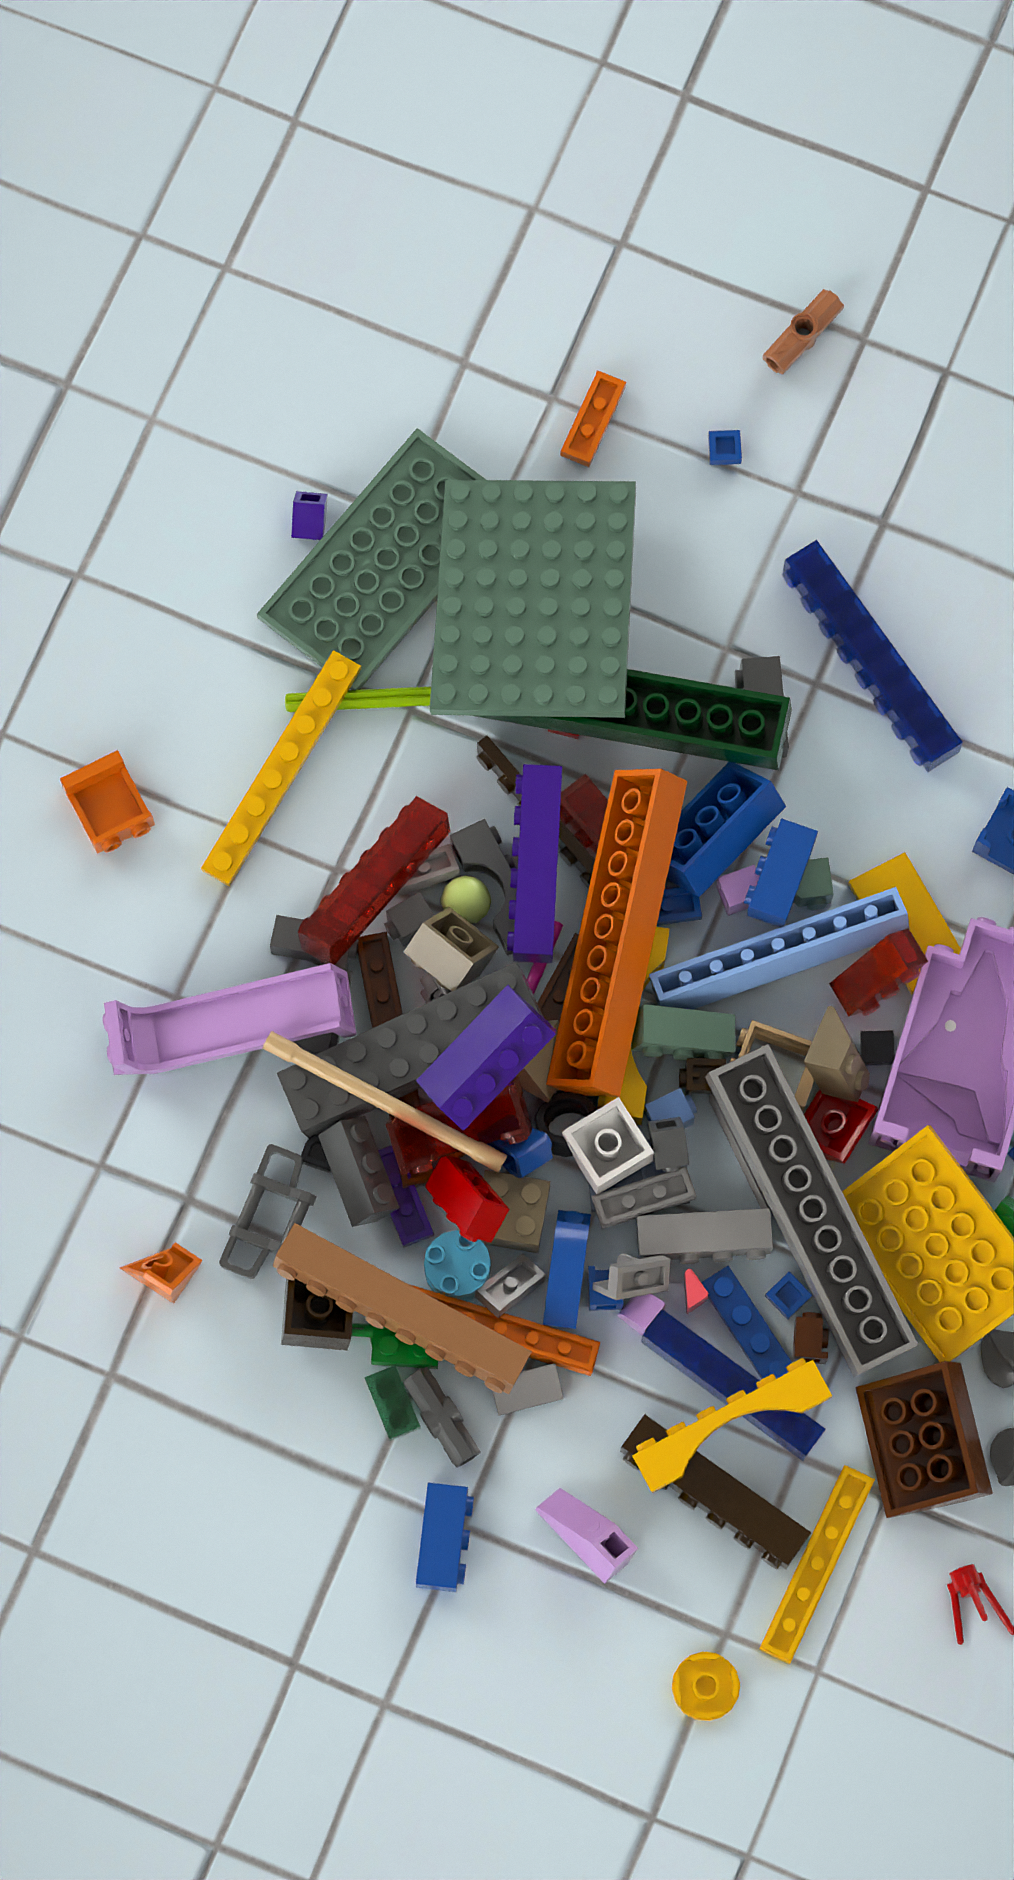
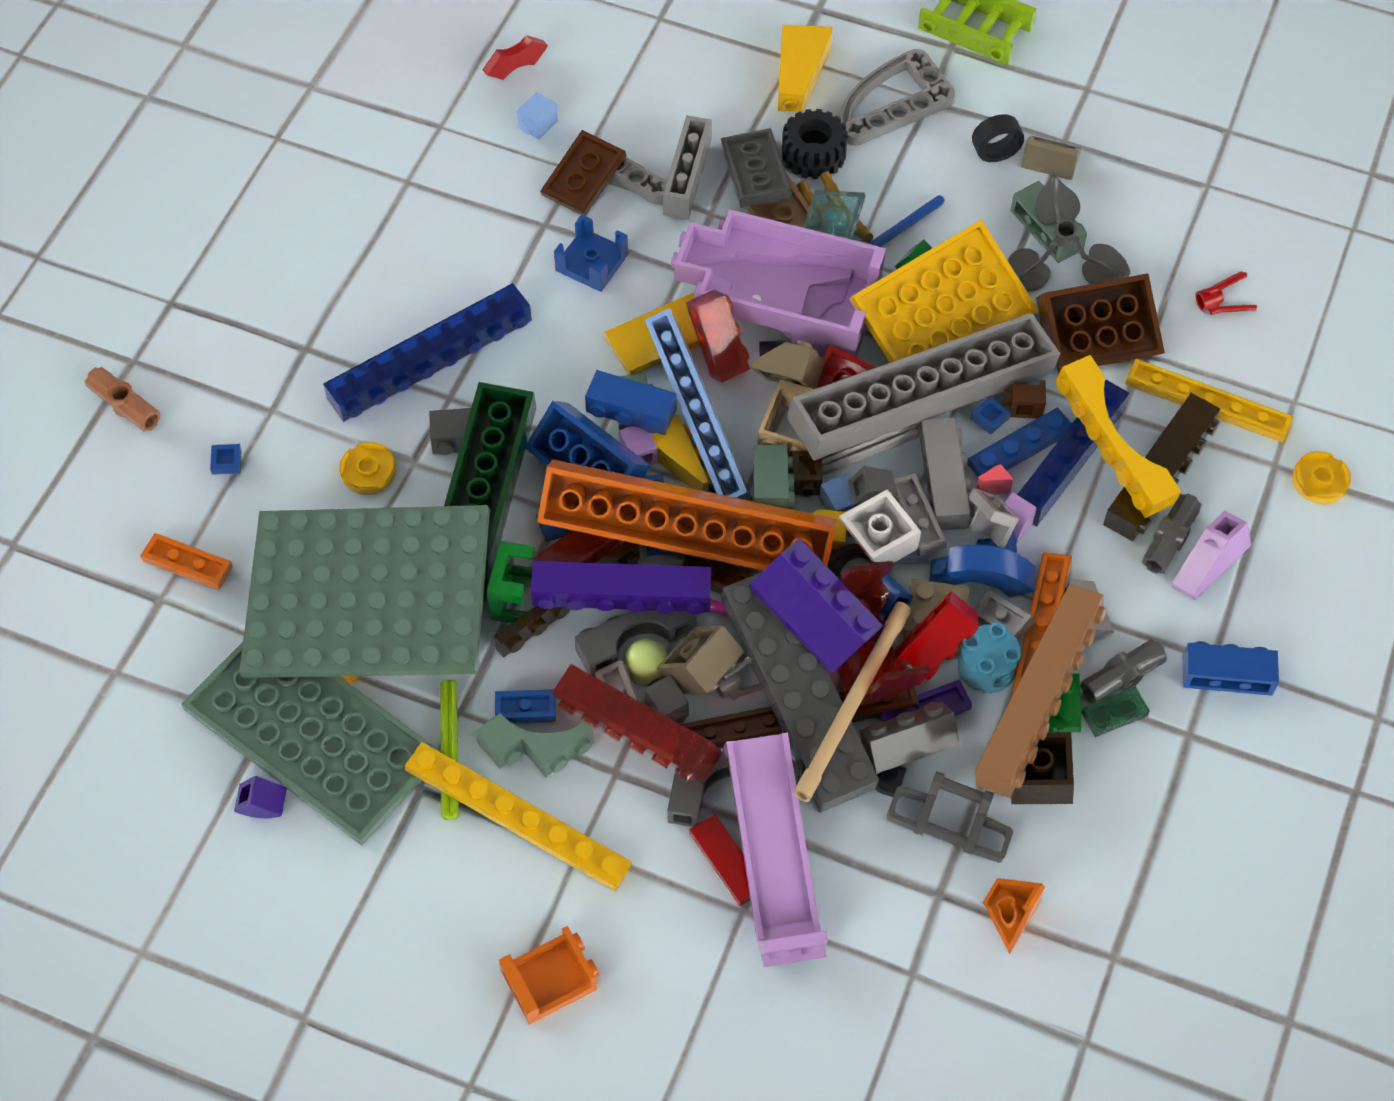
camera: 90 degrees left, 15 degrees down
none -> yellow tile [339,442,397,494]
none -> sand green arch [476,713,594,777]
none -> green panel [487,541,535,623]
none -> blue plate [495,689,556,723]
none -> yellow slope [651,415,712,492]
none -> red tile [689,814,750,906]
none -> dark grey piece [1142,493,1202,574]

